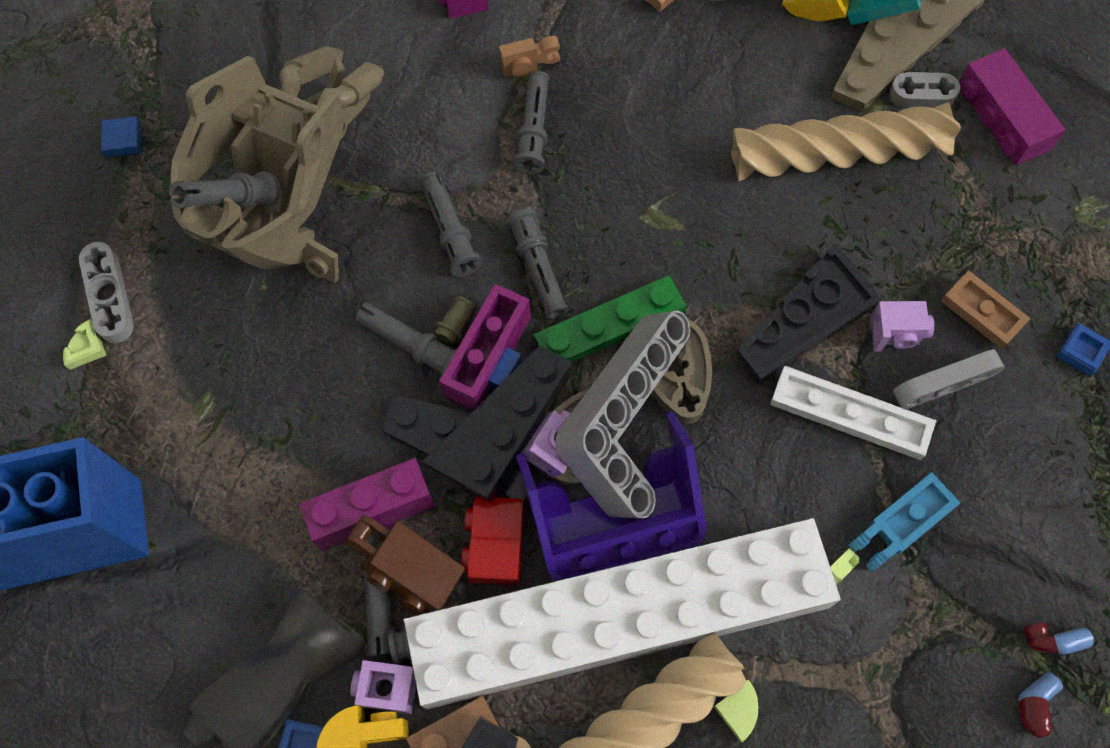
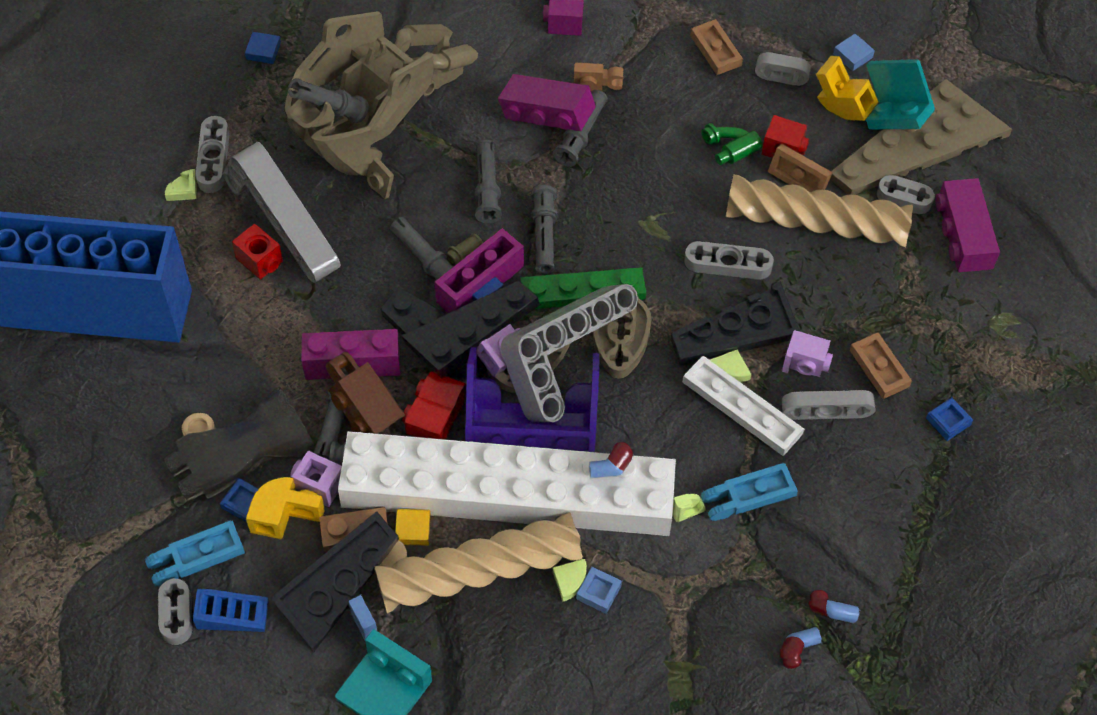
camera: 15 degrees right, 10 degrees down
none -> tan tile [182,413,216,446]
none -> light grey beam [223,142,341,283]
none -> red brick [232,223,283,280]
none -> yellow tile [395,509,431,546]
none -> magenta brick [498,74,596,131]
none -> medium blue tile [576,567,622,614]
none -> arm [589,442,633,478]
none -> light grey beam [684,241,774,279]
none -> green plant [701,123,763,165]
none -> yellowish green tile [710,350,751,382]
none -> red brick [761,115,810,158]
none -> medium nougat plate [768,144,833,192]

